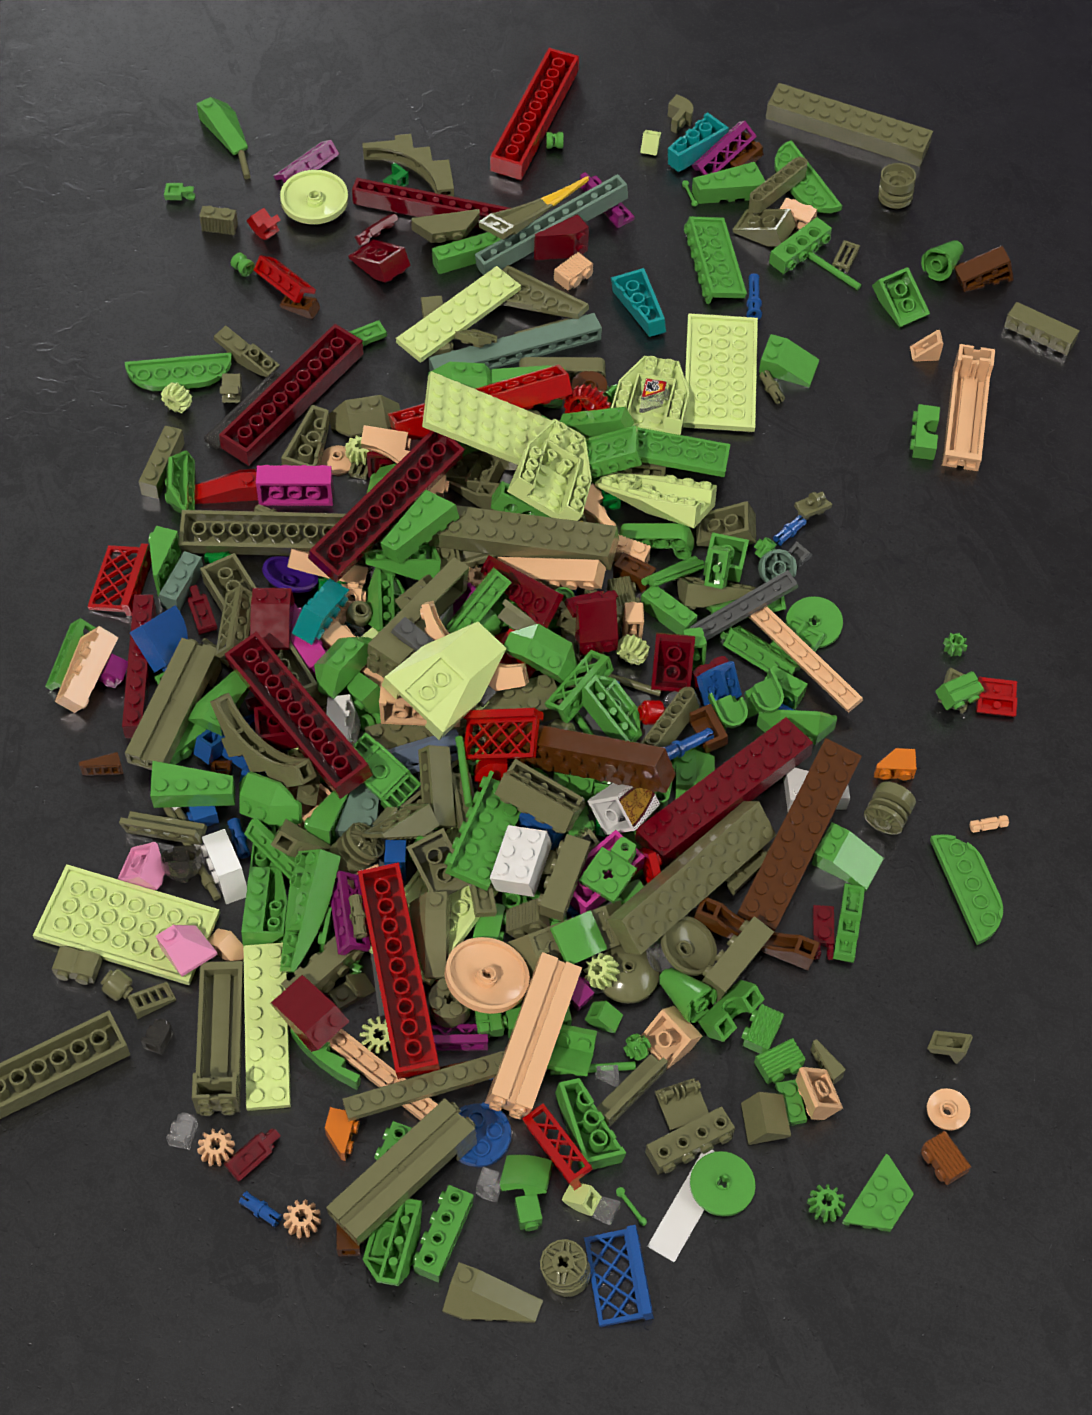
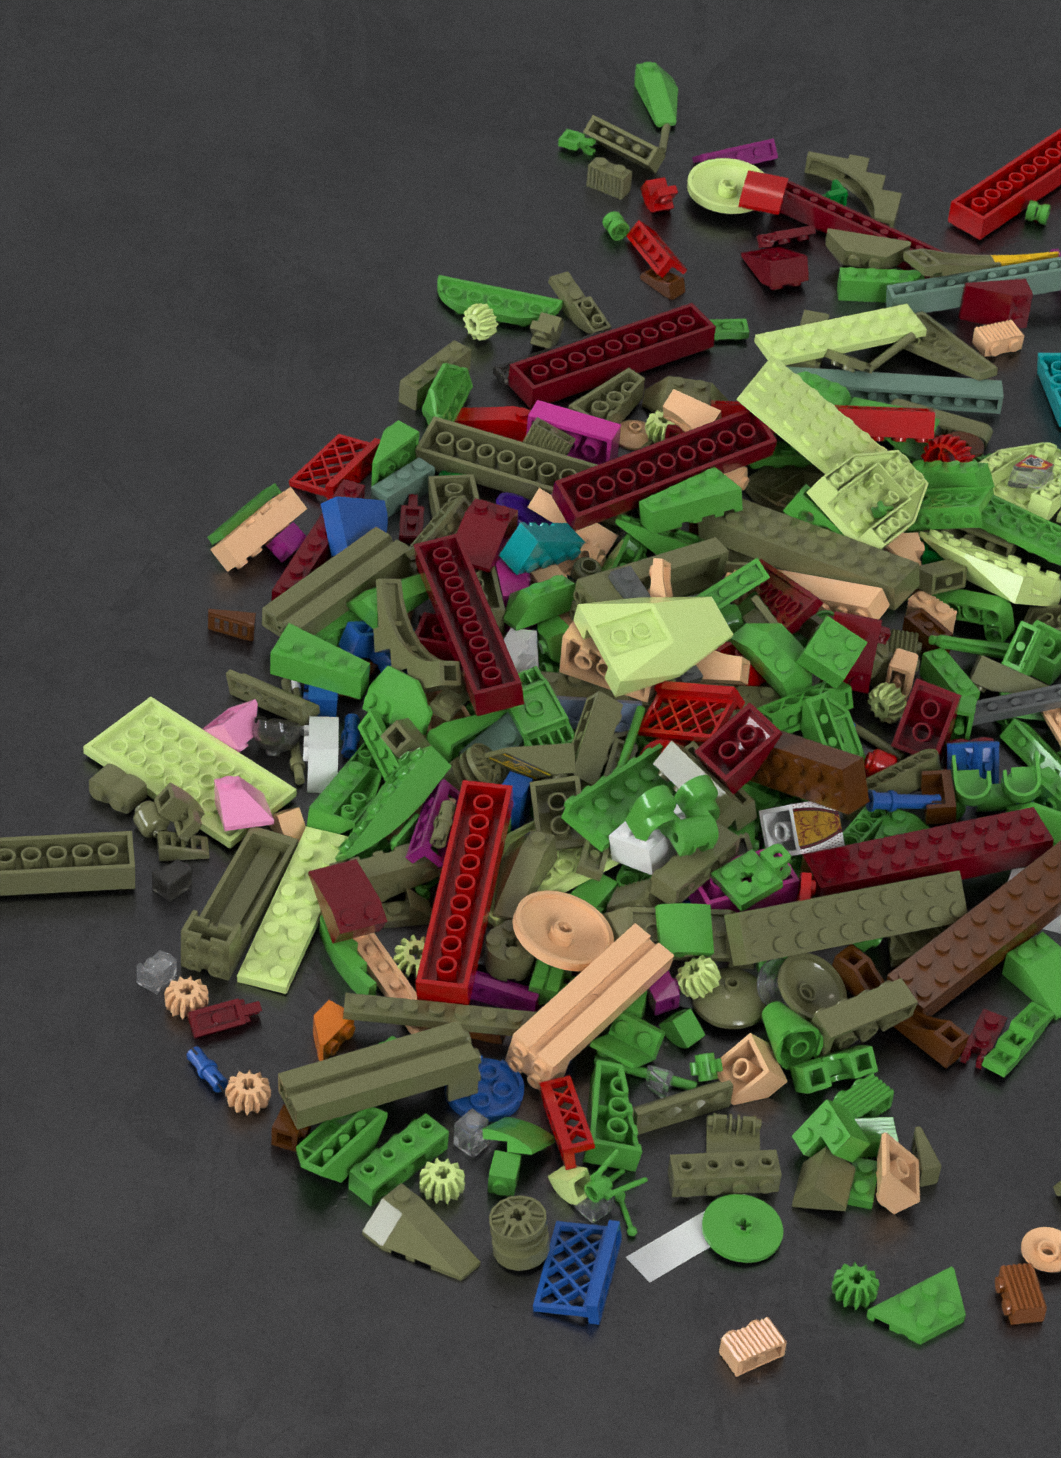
camera: 20 degrees right, 15 degrees down
none -> olive brick [154,782,205,842]
none -> yellowish green gear [419,1158,465,1204]
none -> olive brick [523,417,576,455]
none -> olive brick [583,115,666,173]
none -> bright green plant [584,1149,648,1203]
none -> bright green piece [625,775,720,857]
none -> dark red slope [694,702,783,794]
none -> light nougat brick [719,1317,787,1376]
none -> red slope [738,170,789,215]
none -> bright green brick [792,1099,870,1163]
none -> bright green brick [796,616,868,689]
none -> olive bar [864,332,916,372]
none -> bright green hand [870,501,894,519]
none -> olive brick [916,559,967,596]

